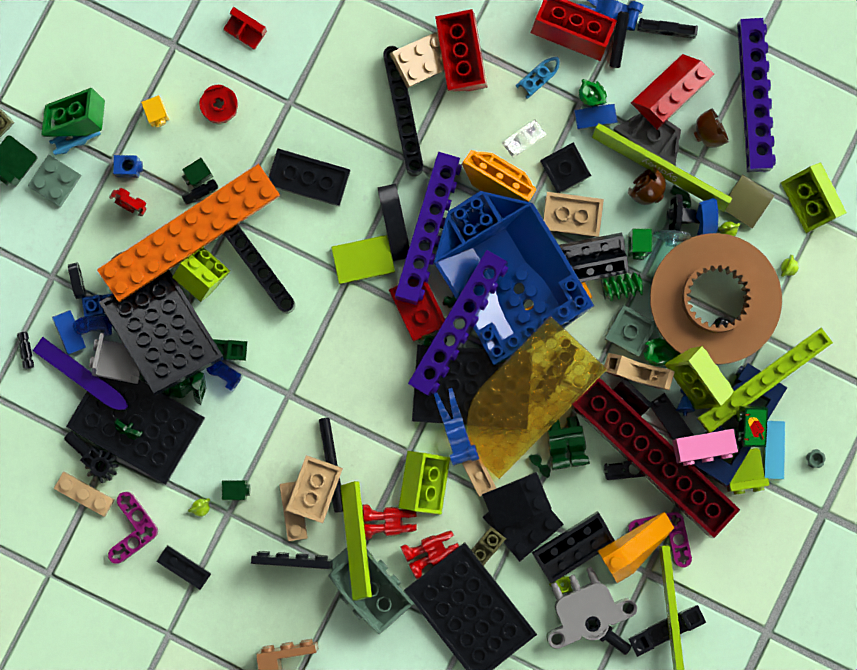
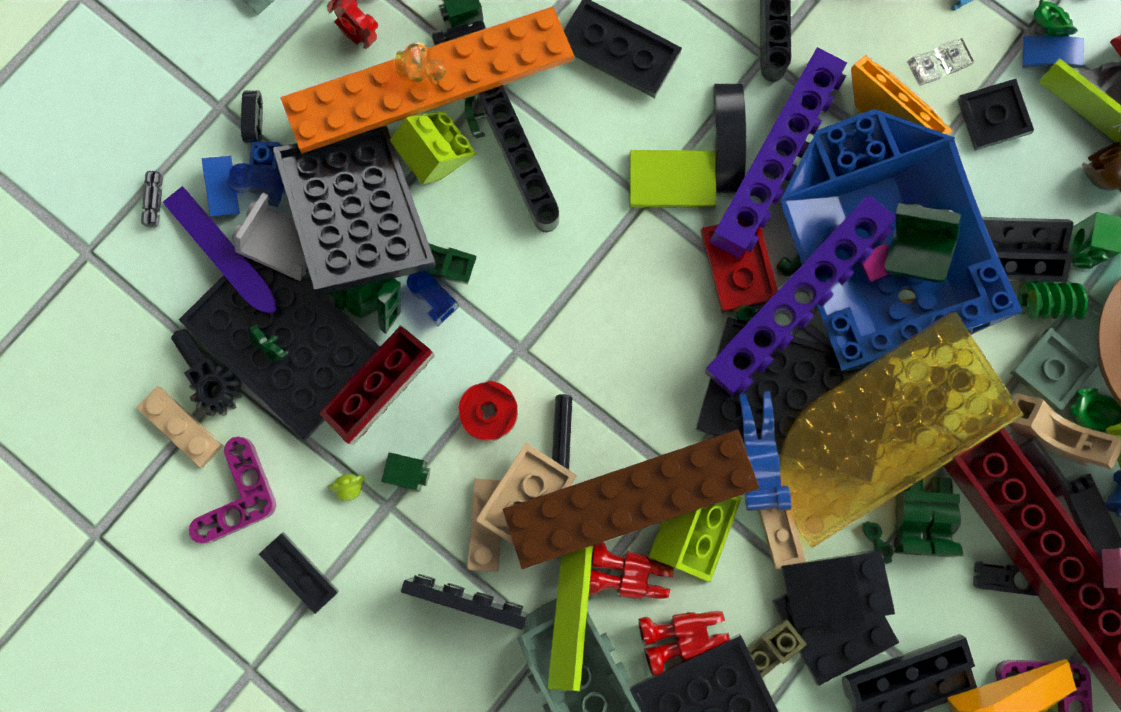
camera: 15 degrees right, 5 degrees down
tan plate [543,192,604,237] -> none
none -> dark red slope [319,325,435,445]
none -> clear yellow animal [395,43,446,85]
none -> red plate [459,381,518,441]
none -> dark green piece [464,96,485,139]
none -> reddish brown plate [503,429,760,569]
none -> dark pink tile [860,243,890,282]
none -> dark green bracket [884,203,961,283]

